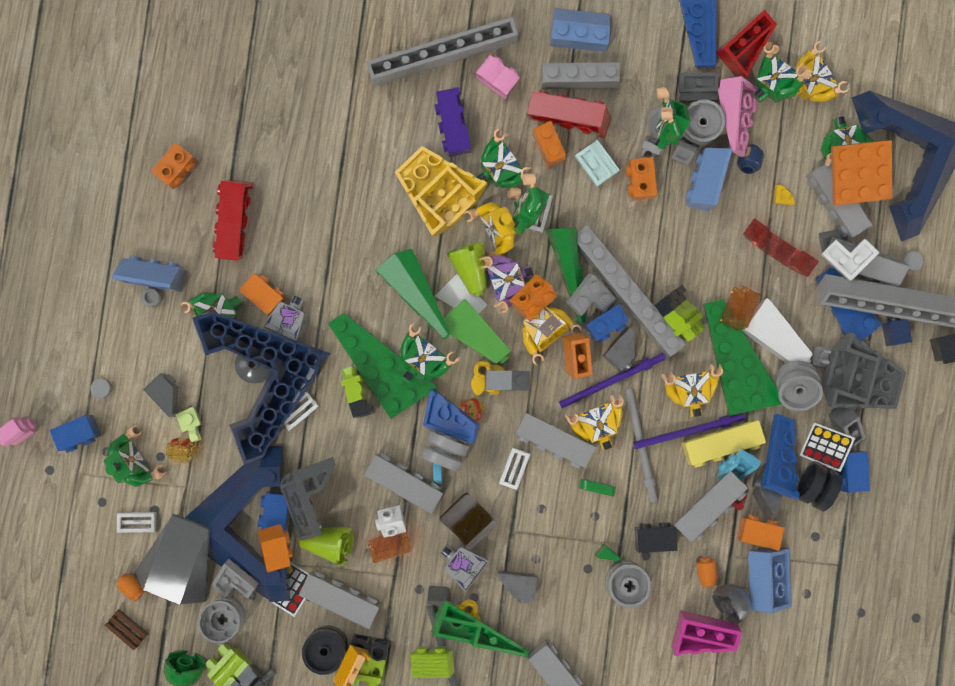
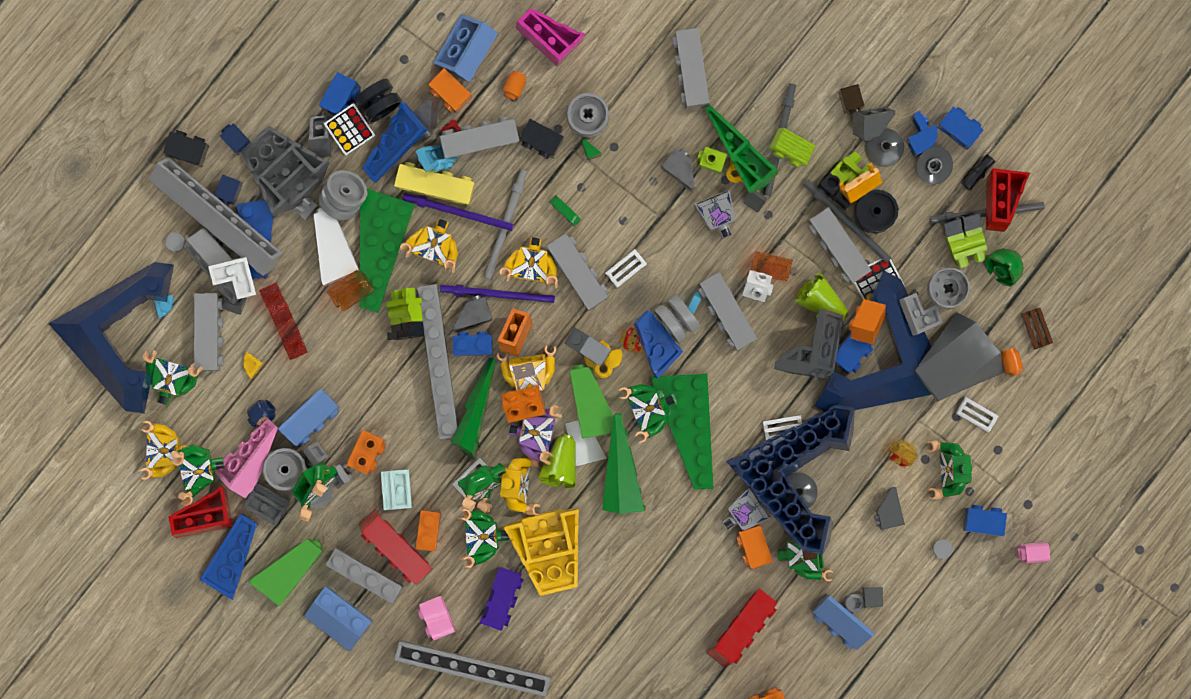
camera: 150 degrees left, 0 degrees up
yellowish green plate [175,407,202,442] -> none
lime hips [340,366,376,419] -> none
dark brown bracket [439,493,497,551] -> none
light grey plate [566,273,616,316] -> none
flat silver cylinder [712,584,751,625] -> none
orange plate [831,140,892,205] -> none
none -> medium azure tile [154,295,174,318]
none -> dark blue brick [220,123,251,155]
none -> bright green slope [249,538,324,606]
none -> lime brick [697,147,727,175]
none -> dark grey bar [803,179,891,263]
none -> dark grey slope [863,587,883,607]

